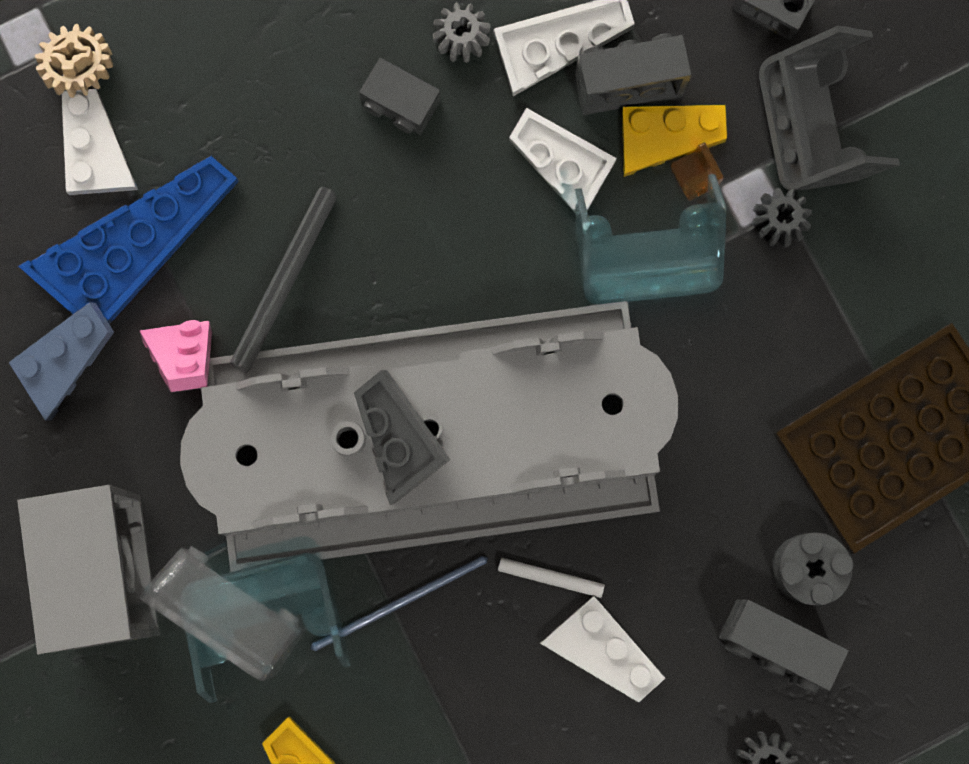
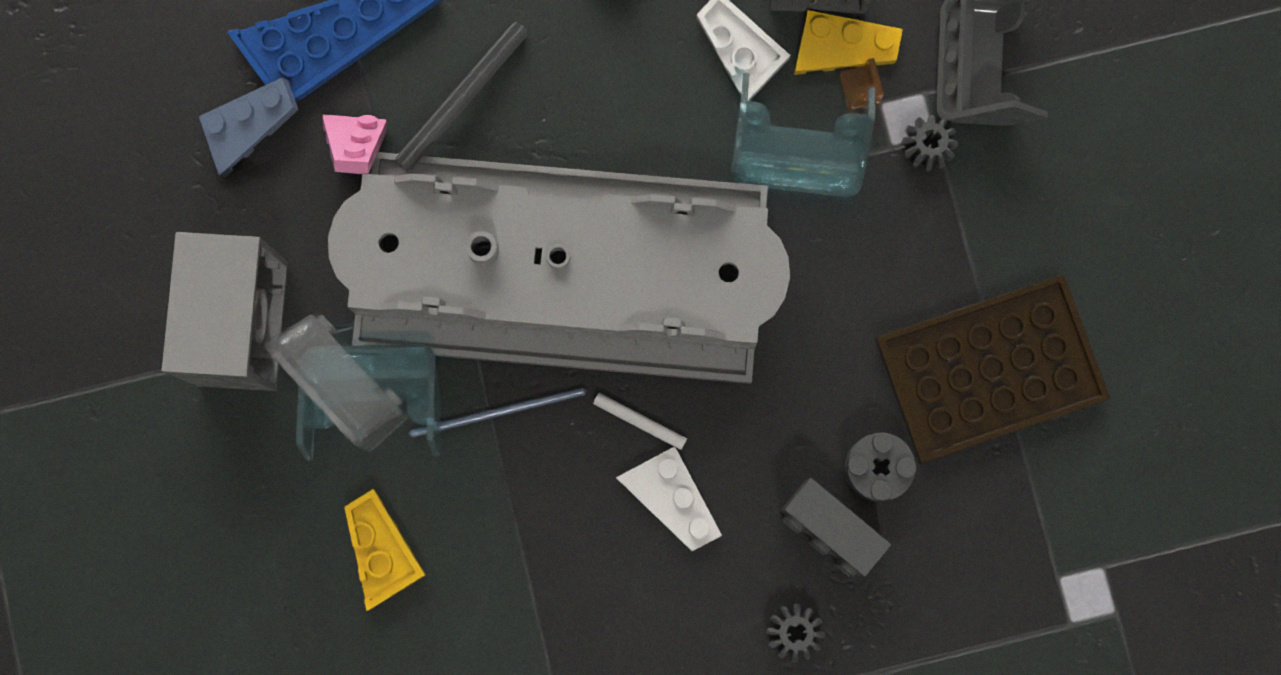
camera: 20 degrees right, 0 degrees up
dark grey wing [354,370,450,505] -> none

